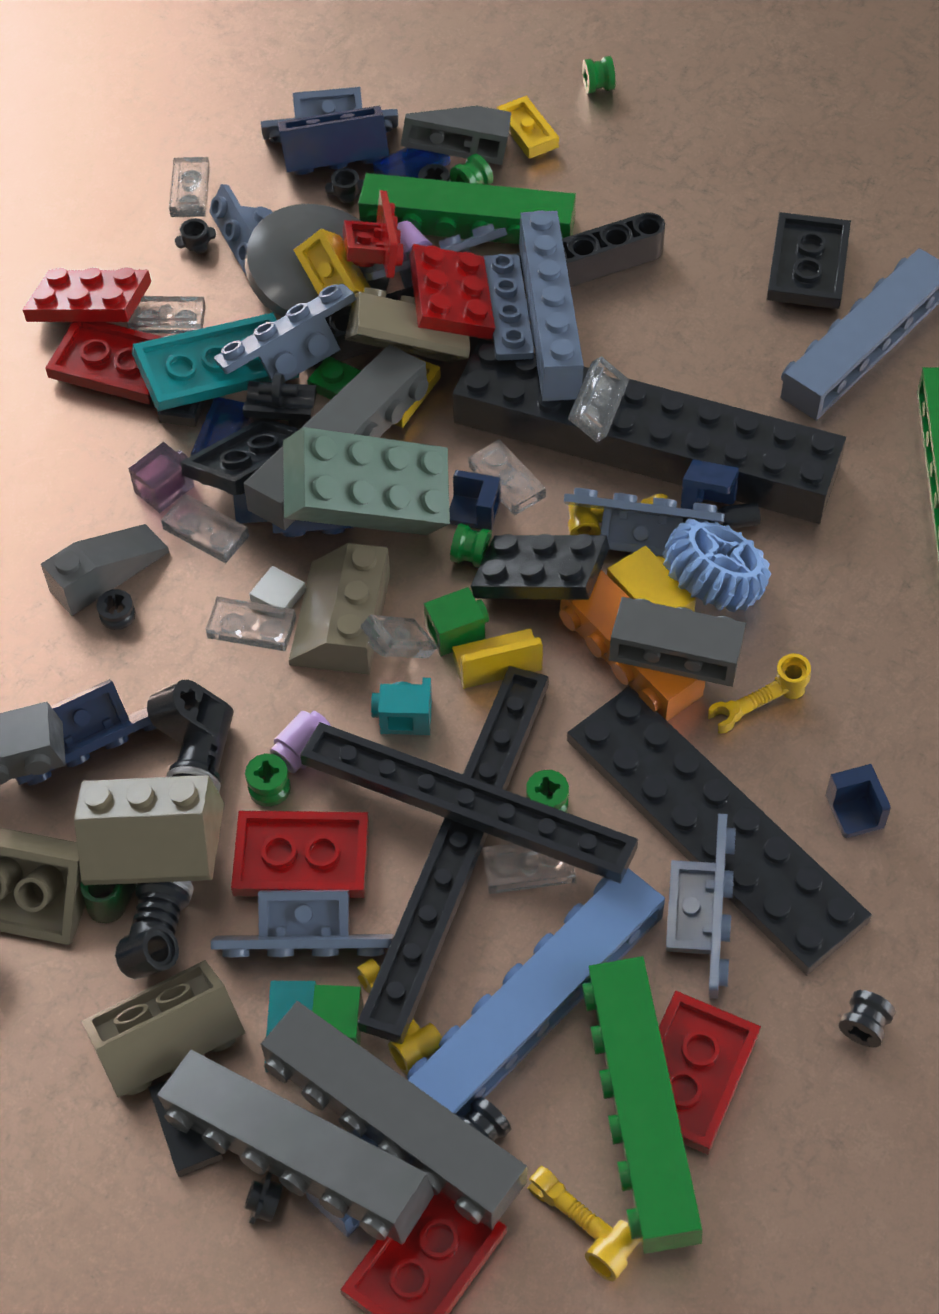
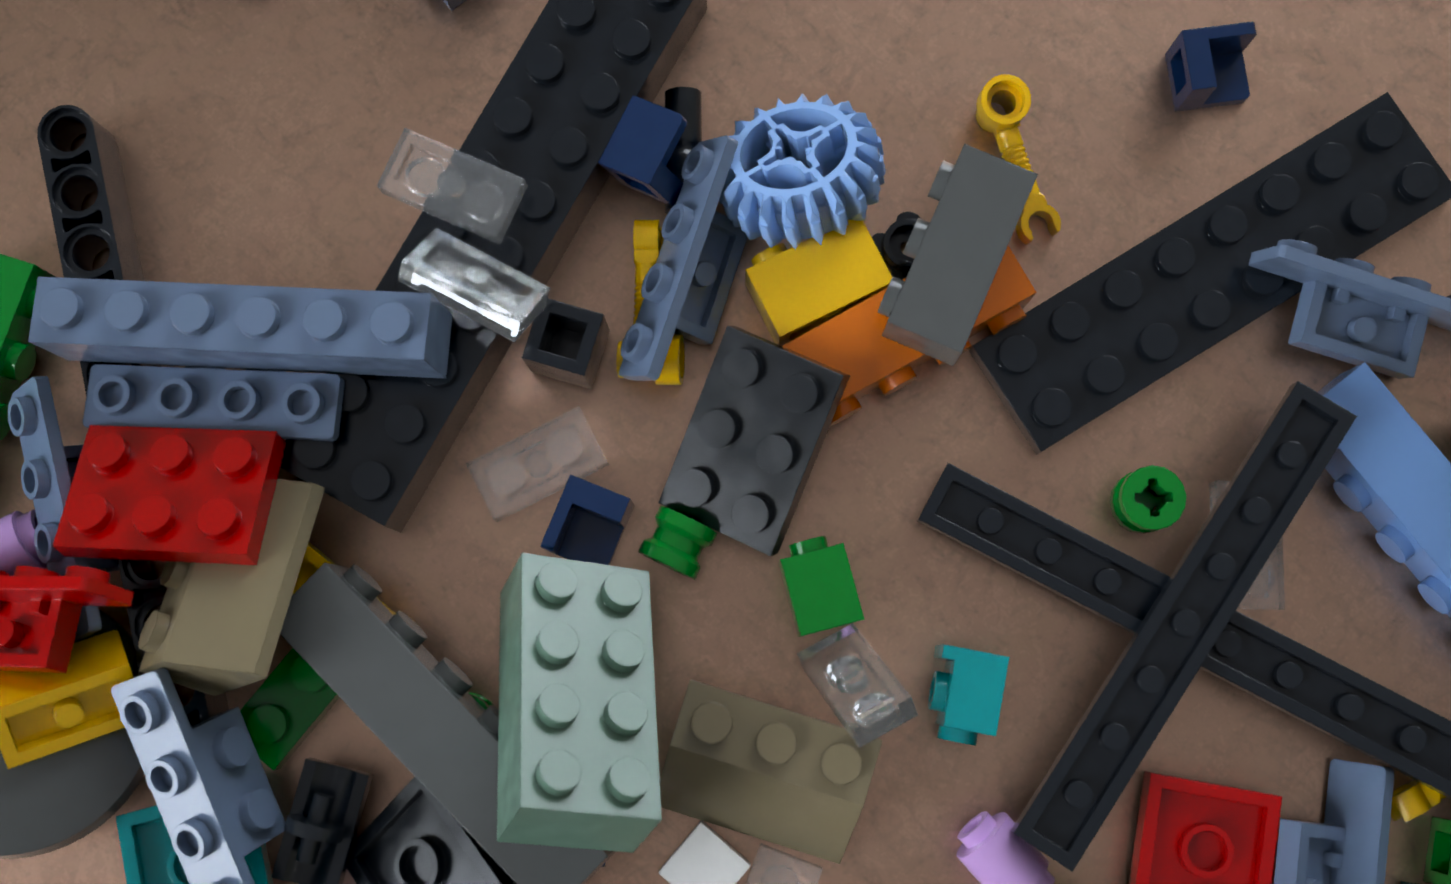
camera: 80 degrees left, 25 degrees up
yellow panel [452,628,543,689] -> none
none -> clear plate [377,128,528,244]
none -> black brick [522,296,610,390]

